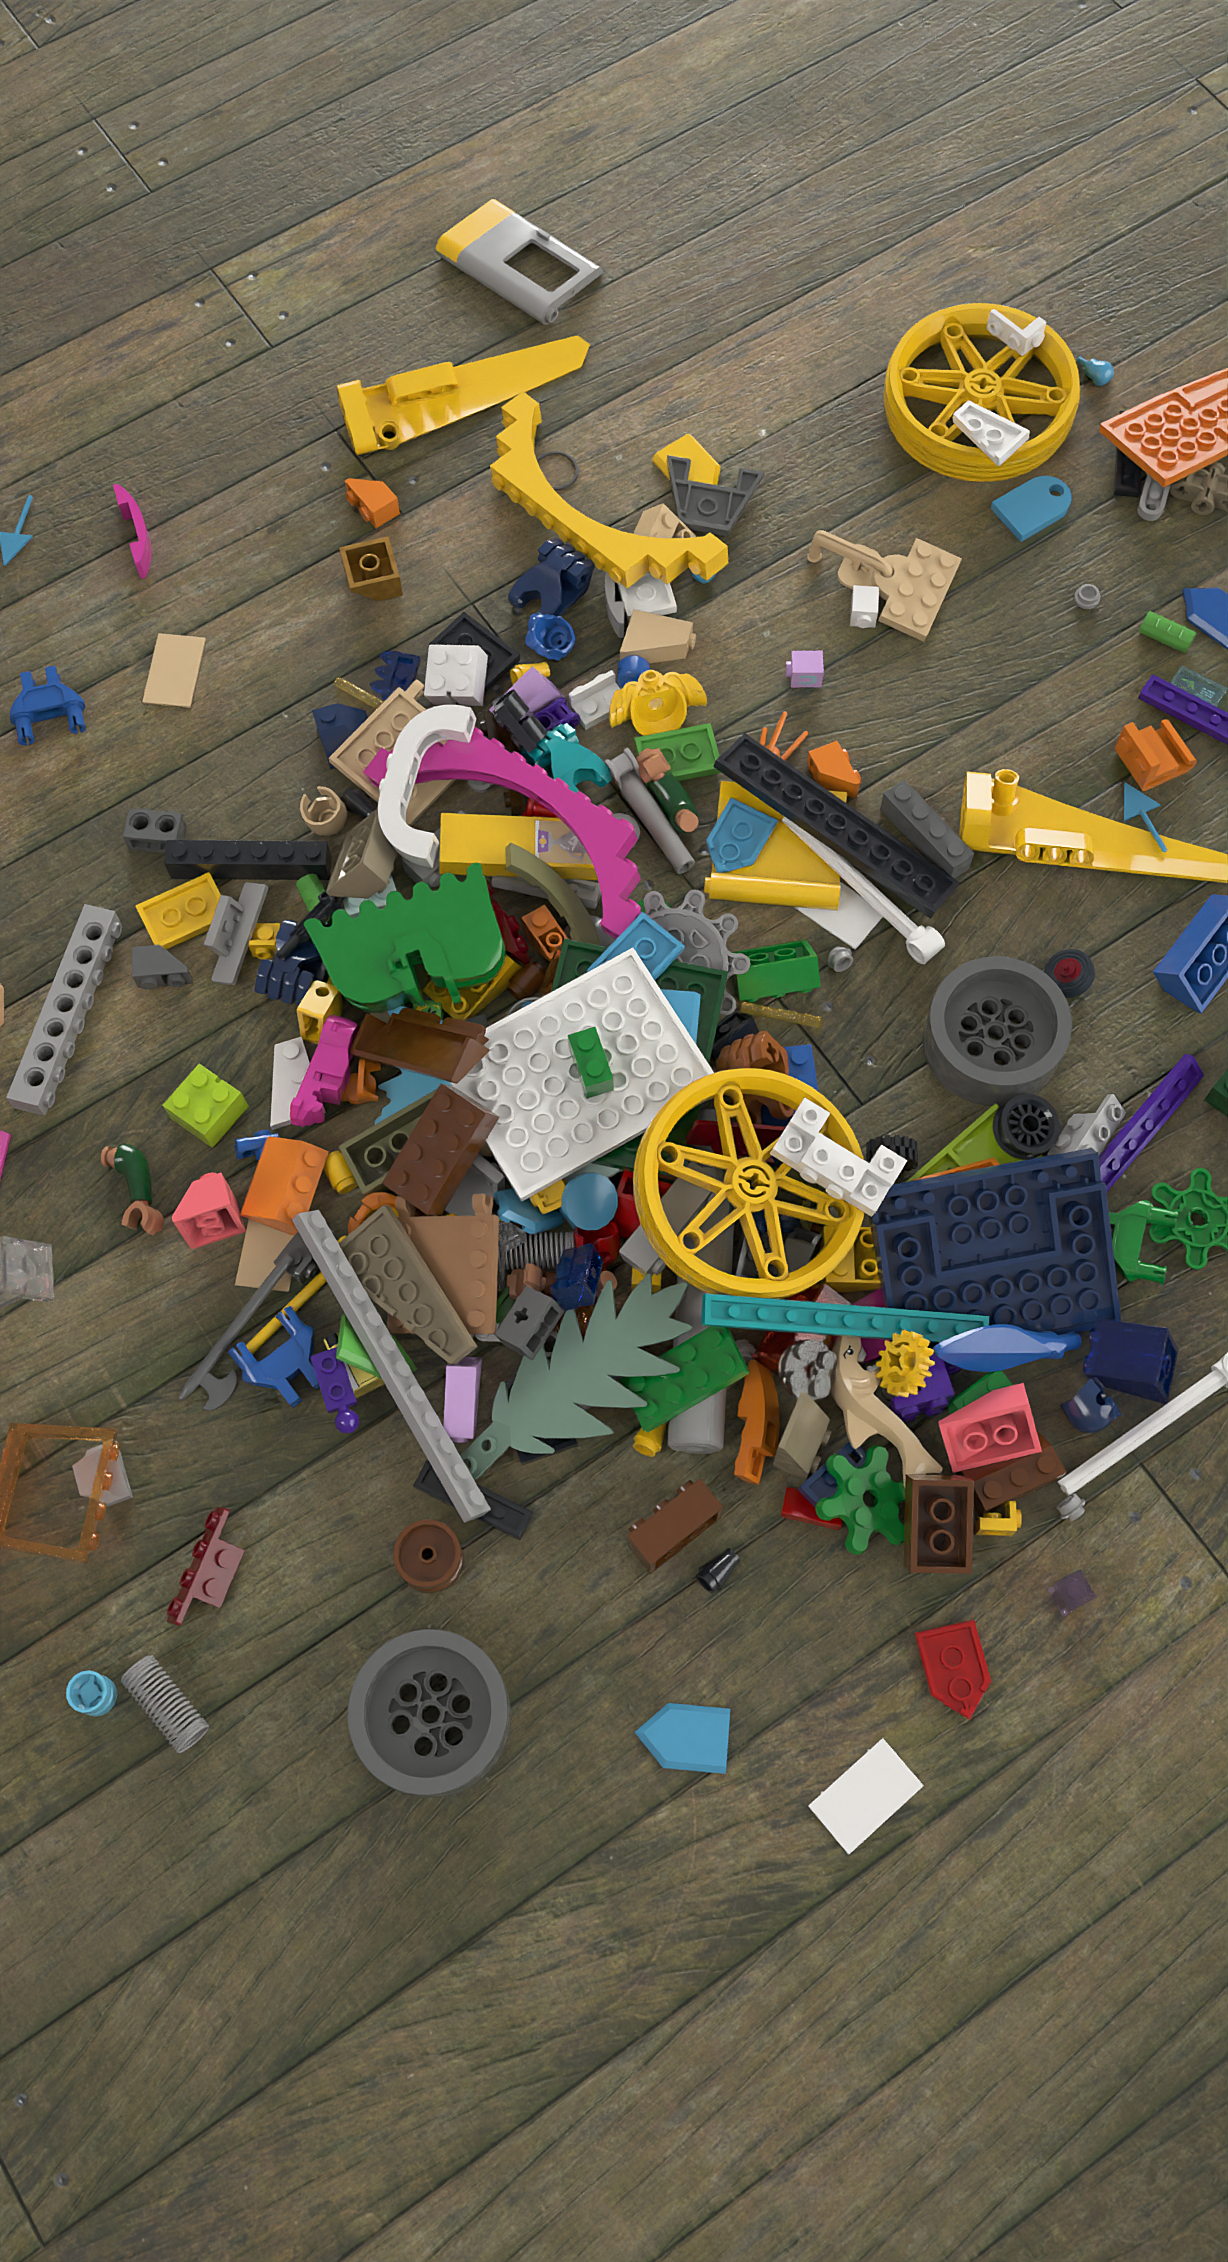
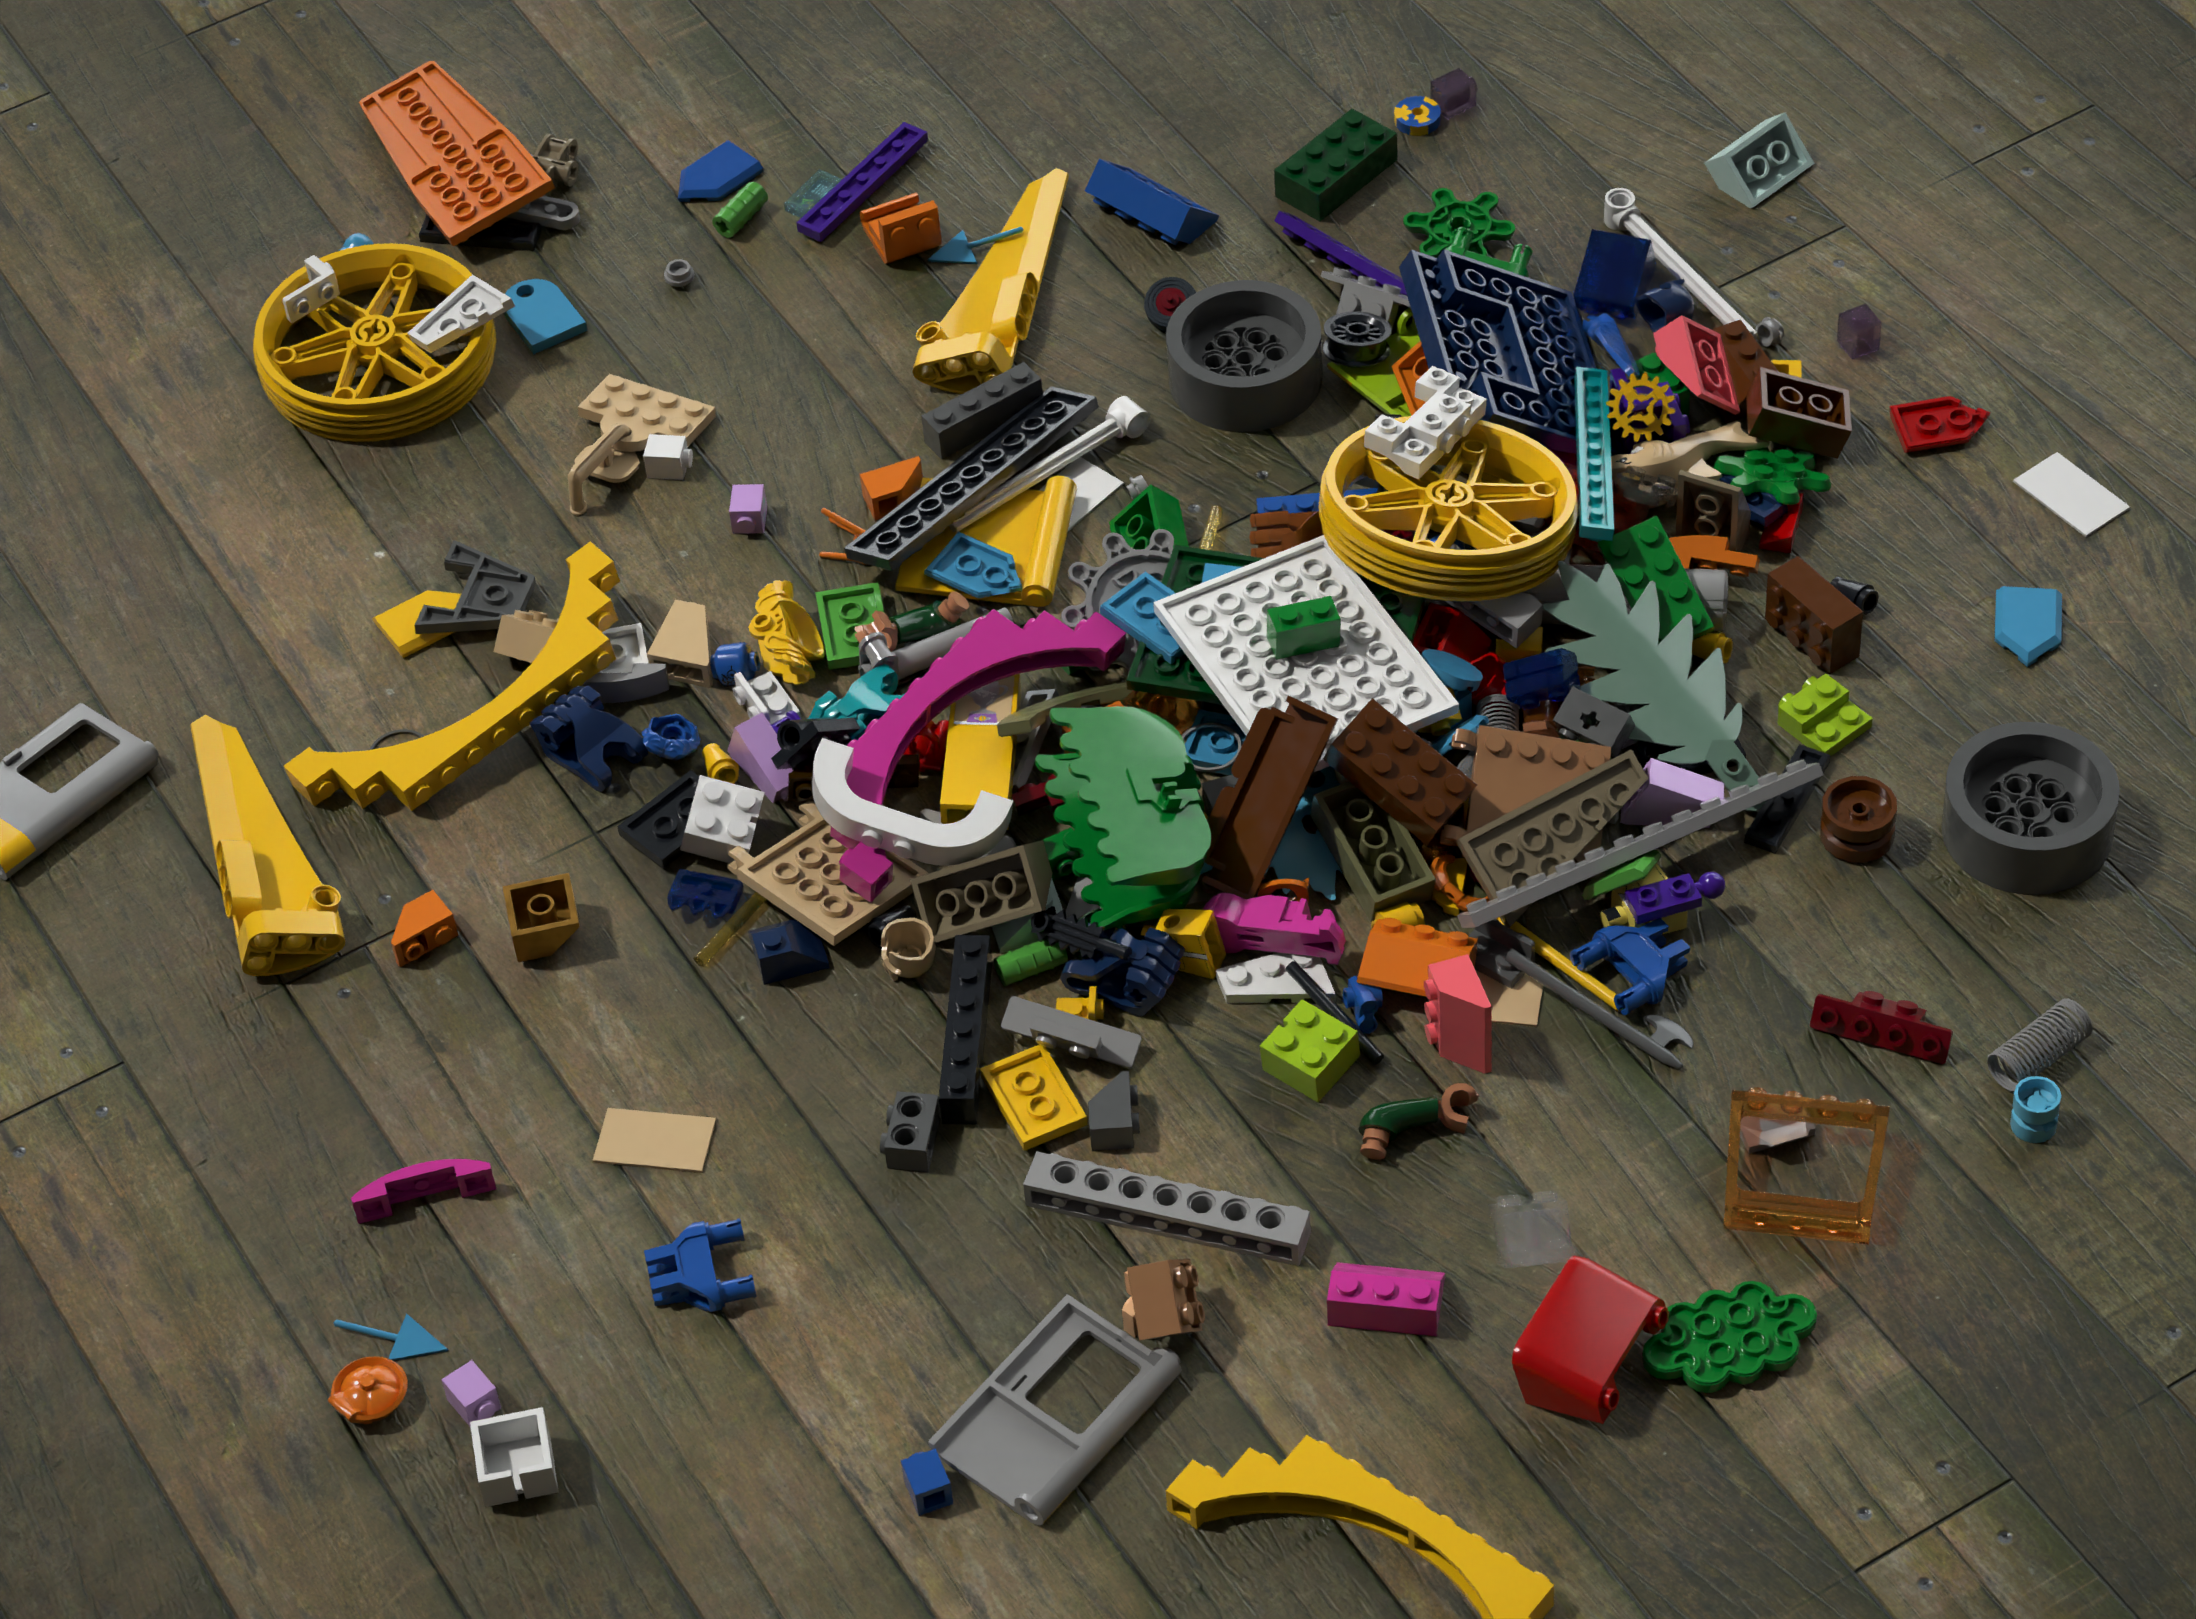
camera: 85 degrees left, 20 degrees down
none -> black bar [1285,961,1384,1065]
none -> lime plate [1777,673,1873,757]

